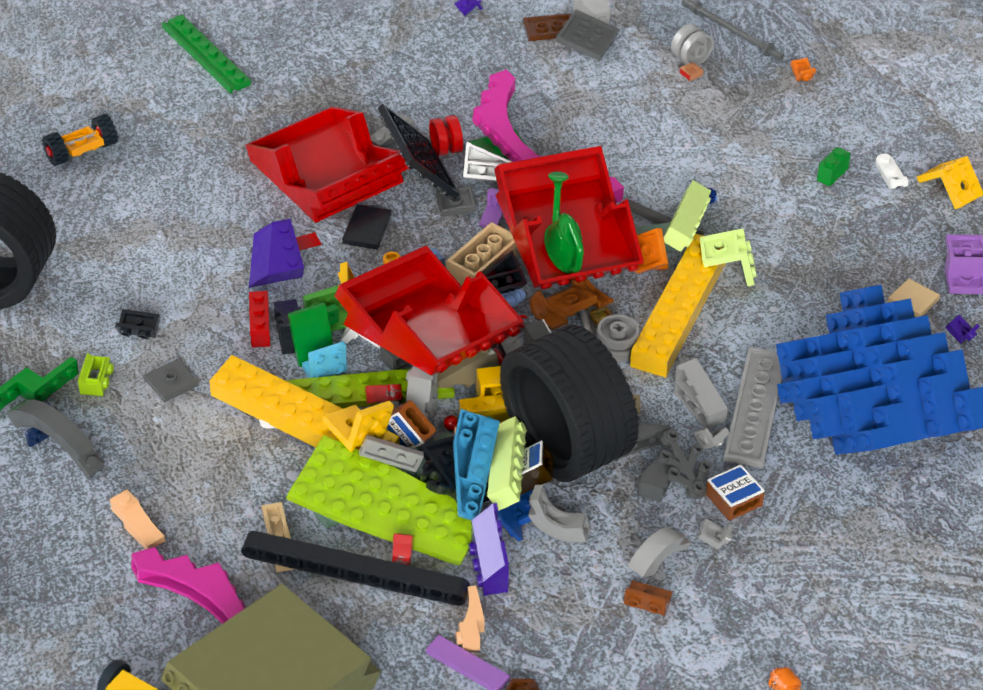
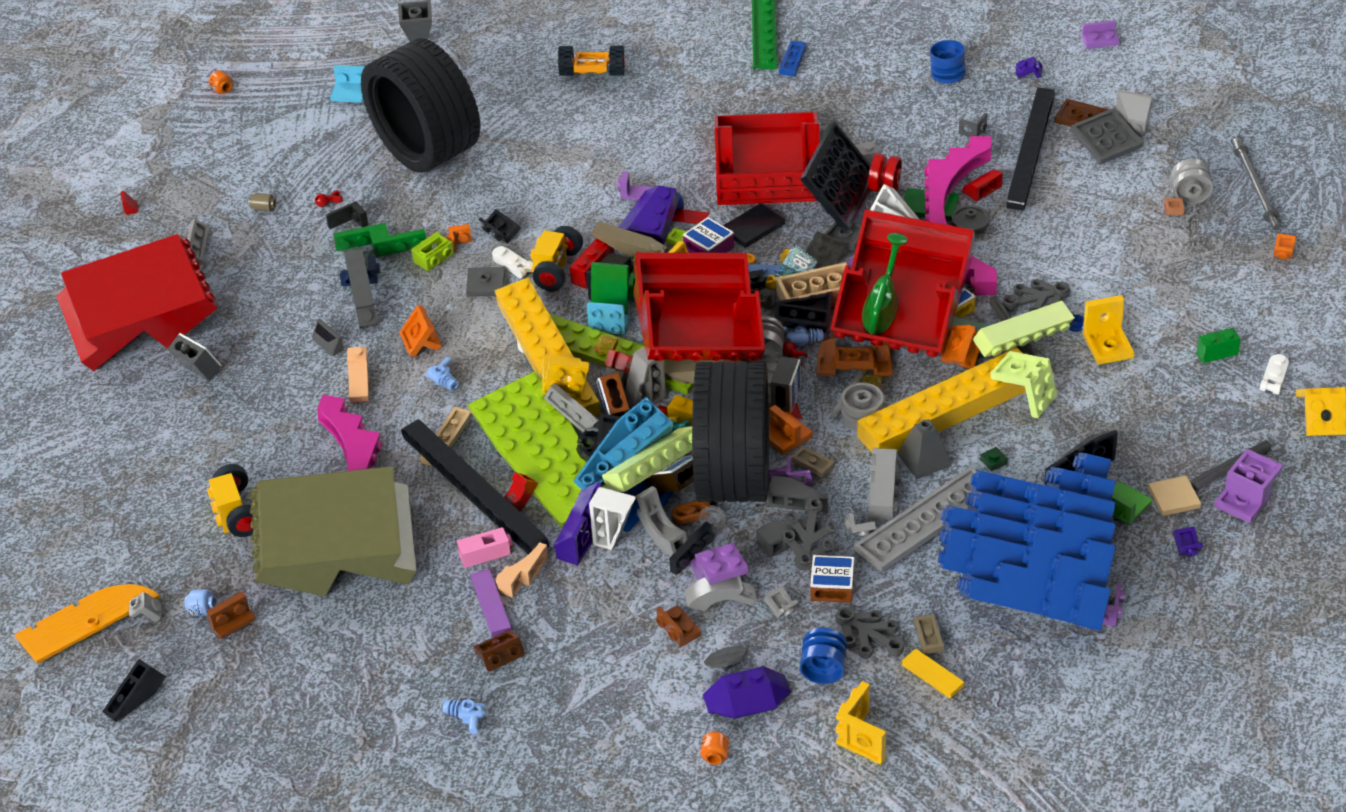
camera: 40 degrees right, 0 degrees up
none -> dark grey slope [312,319,344,356]
none -> orange bracket [399,305,442,357]
none -> light blue piece [425,357,459,391]
none -> orange bracket [446,224,472,251]
none -> bright pink brick [457,527,512,568]
none -> white plate [492,246,533,279]
none -> brick [530,226,583,292]
none -> white wedge [589,487,636,550]
none -> dark tan wedge [590,221,667,259]
none -> clear yellow plate [594,334,618,354]
none -> medium lavender bracket [617,171,653,200]
none -> lime plate [666,228,687,246]
none -> black plate [669,521,713,575]
none -> dark orange plate [672,500,711,525]
none -> piece [683,217,734,253]
none -> medium lavender bracket [690,543,748,585]
none -> clear brick [699,505,726,533]
none -> dark purple wedge [703,666,791,719]
none -> dark grey piece [704,645,748,671]
none -> clear light blue torso [765,244,817,290]
none -> blue tile [779,41,807,76]
none -> clear smoke tile [800,231,849,269]
none -> blue wheel [800,628,847,684]
none -> dark grey plant [835,607,904,659]
none -> yellow bracket [836,681,886,765]
none -> dark grey slope [898,419,951,479]
none -> yellow tile [902,649,964,699]
none -> dark tan plate [913,614,944,654]
none -> blue wheel [930,40,966,83]
none -> dark grey piece [952,205,990,233]
none -> dark grey bracket [959,113,987,137]
none -> red brick [962,169,1003,202]
none -> dark green plate [980,447,1008,471]
none -> dark grey plant [1003,279,1071,312]
none -> black beam [1006,87,1055,211]
none -> black wedge [1044,430,1118,485]
none -> yellow bracket [1083,295,1134,365]
none -> dark grey axle [1191,440,1272,490]

